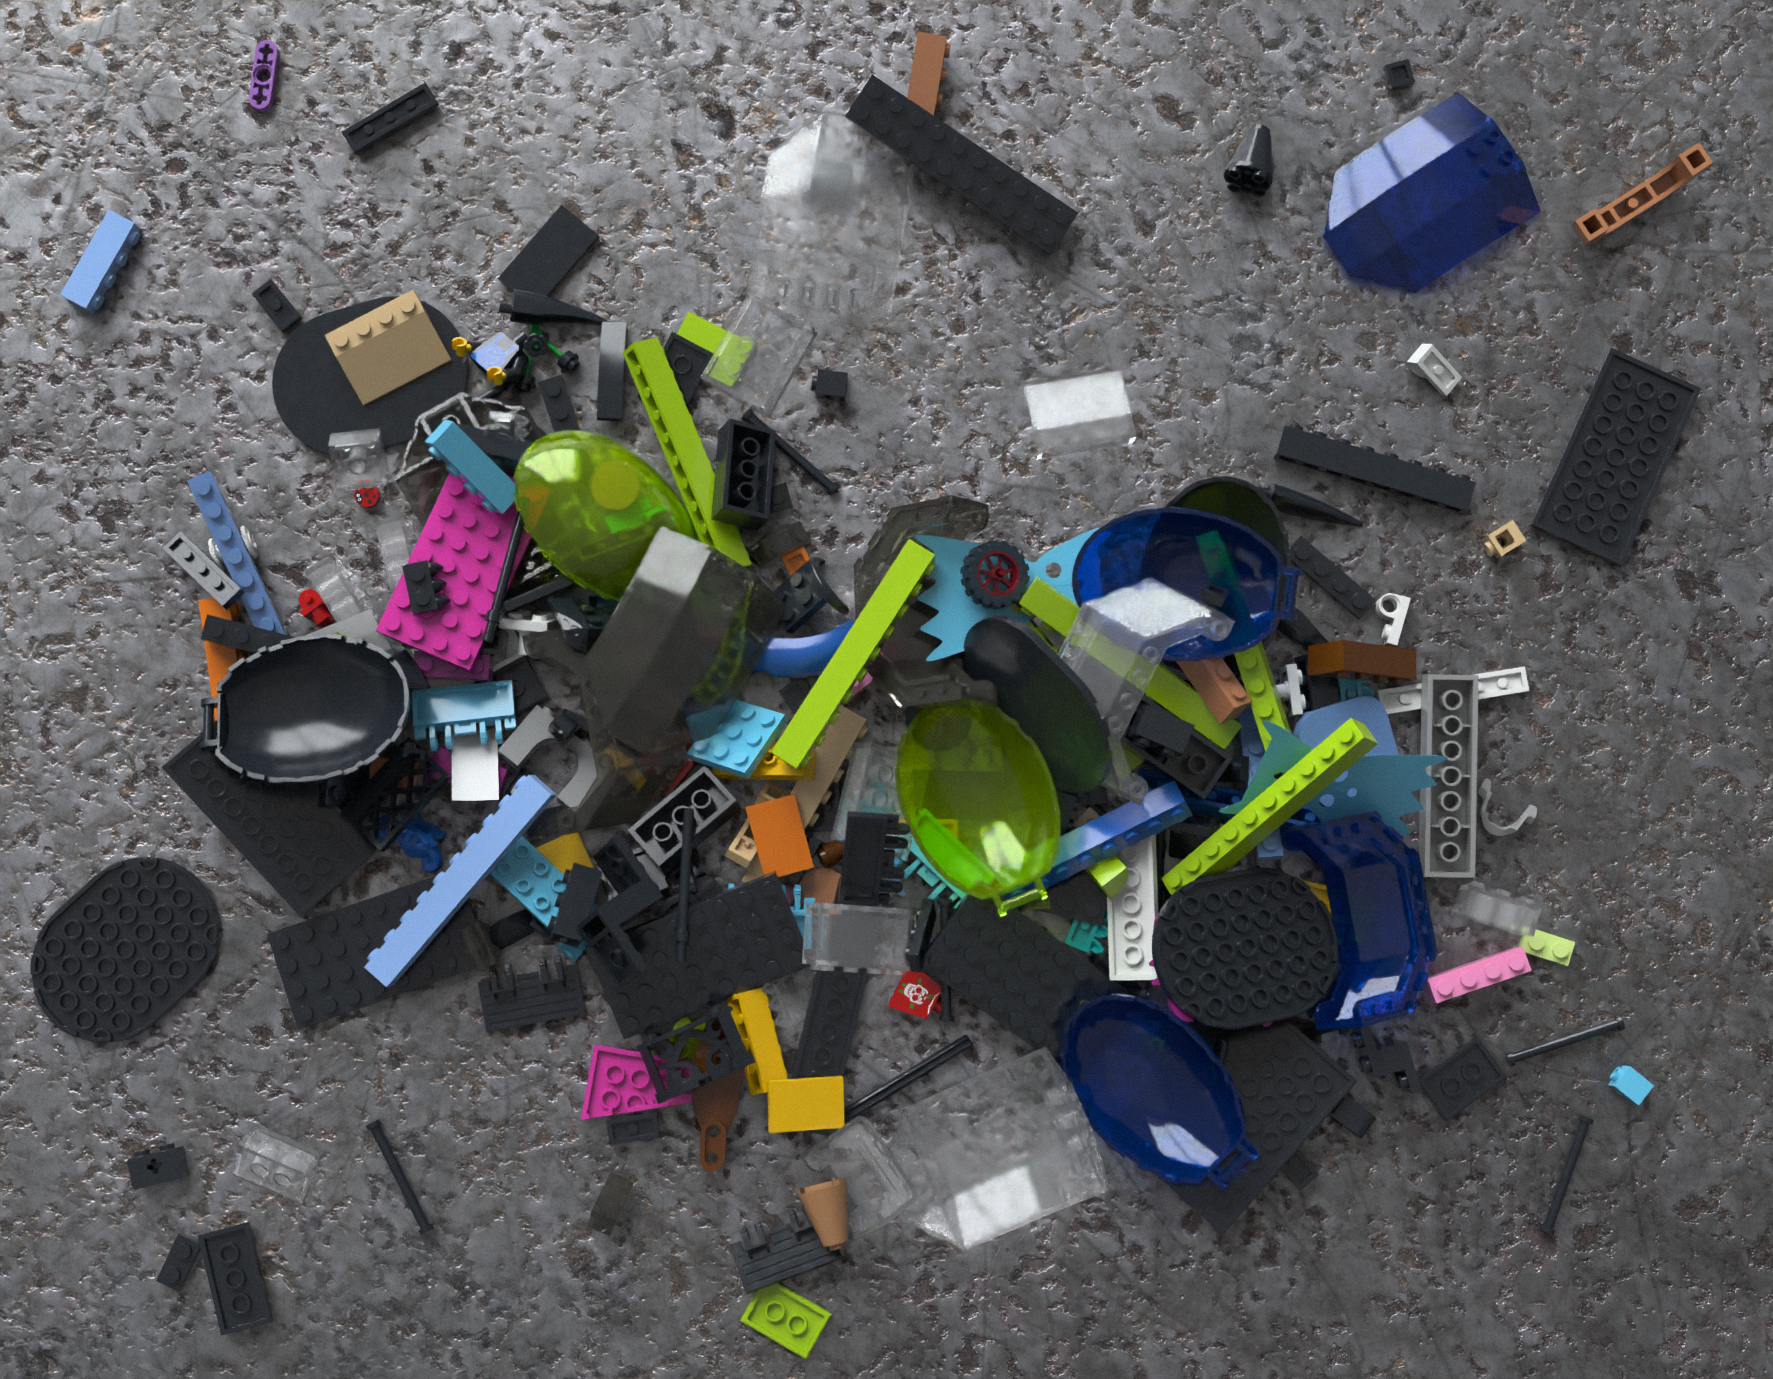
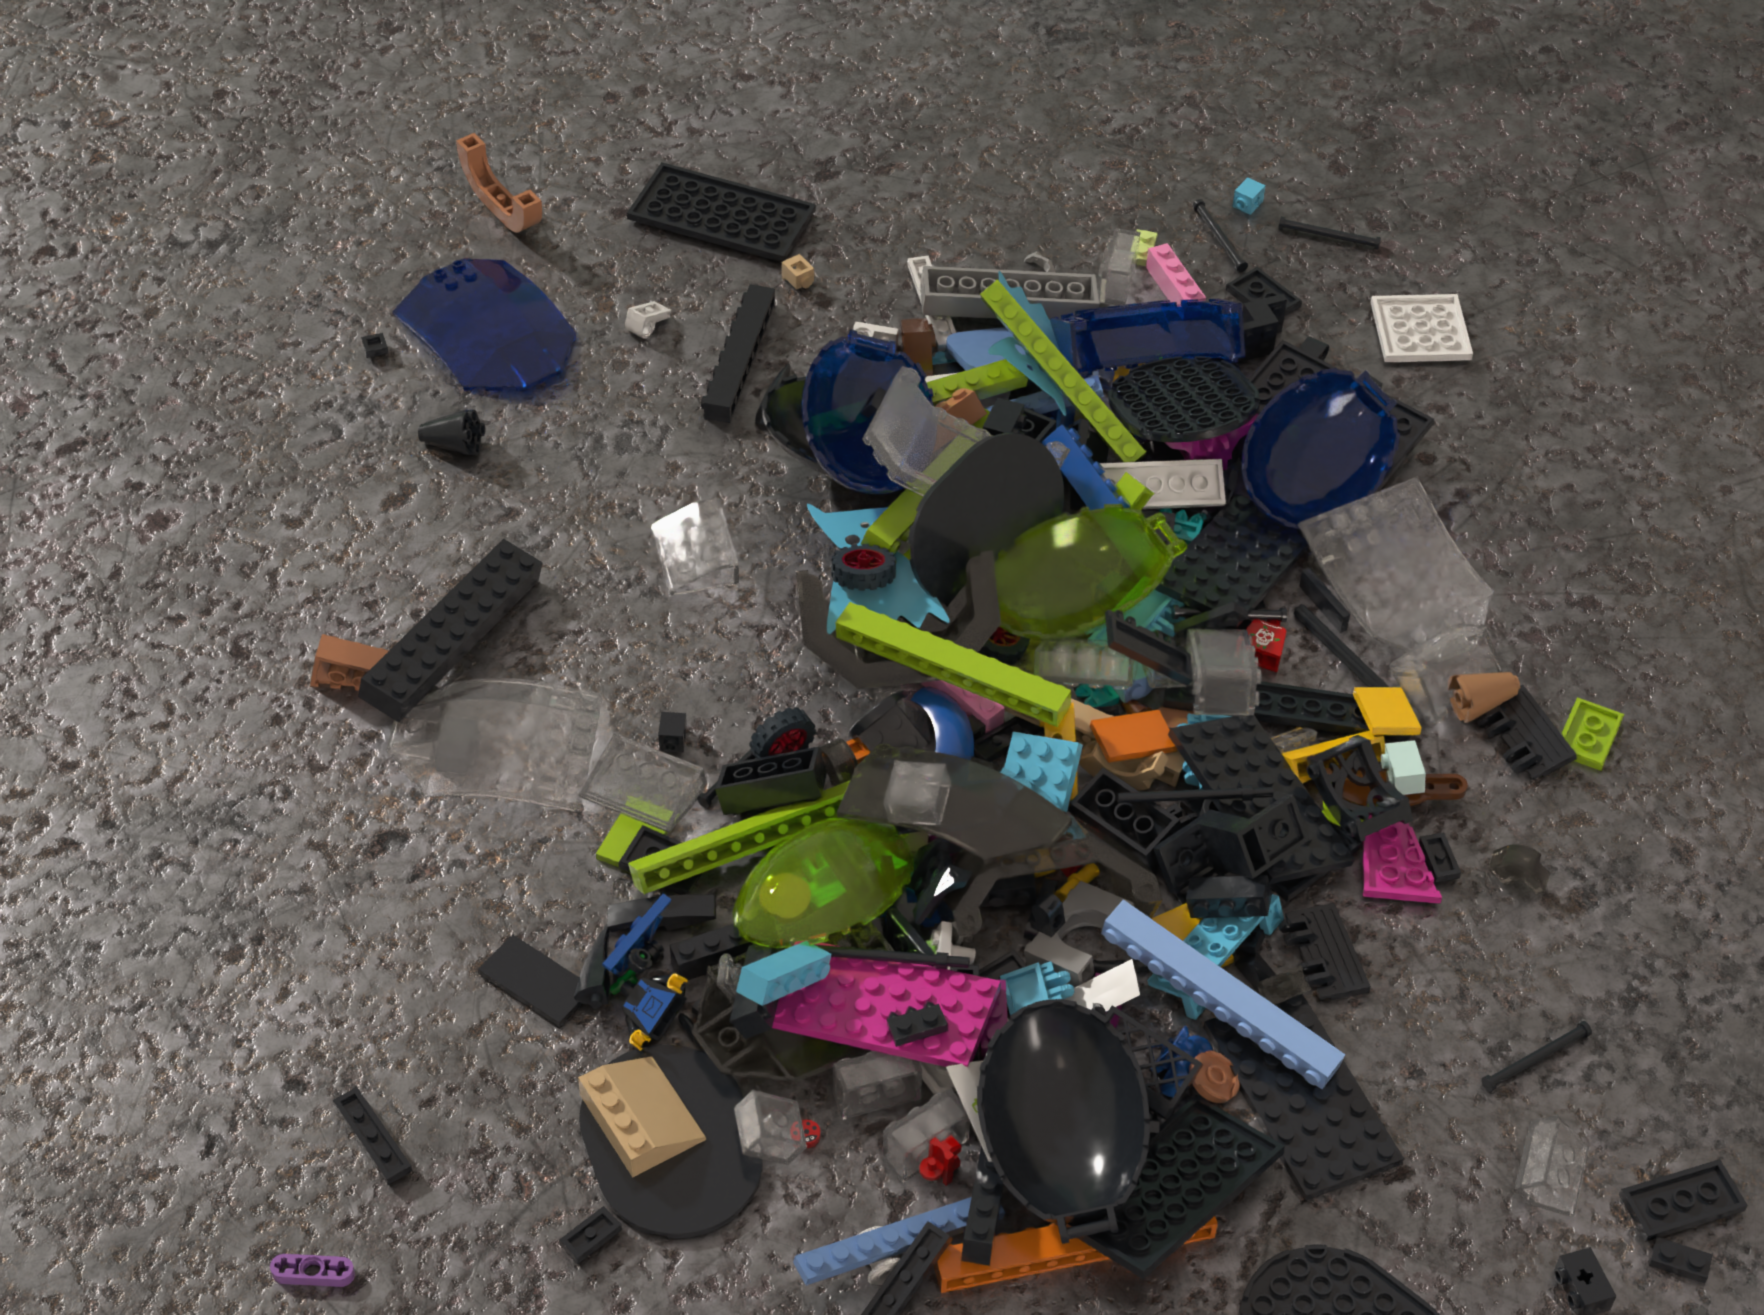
camera: 95 degrees left, 35 degrees down
none -> blue wing [602,894,672,977]
none -> black wheel [749,707,816,758]
none -> clear brick [883,761,951,826]
none -> nougat tile [1189,1051,1240,1103]
none -> black tile [1299,568,1350,633]
none -> white plate [1371,294,1473,362]
none -> light aqua brick [1381,740,1426,795]

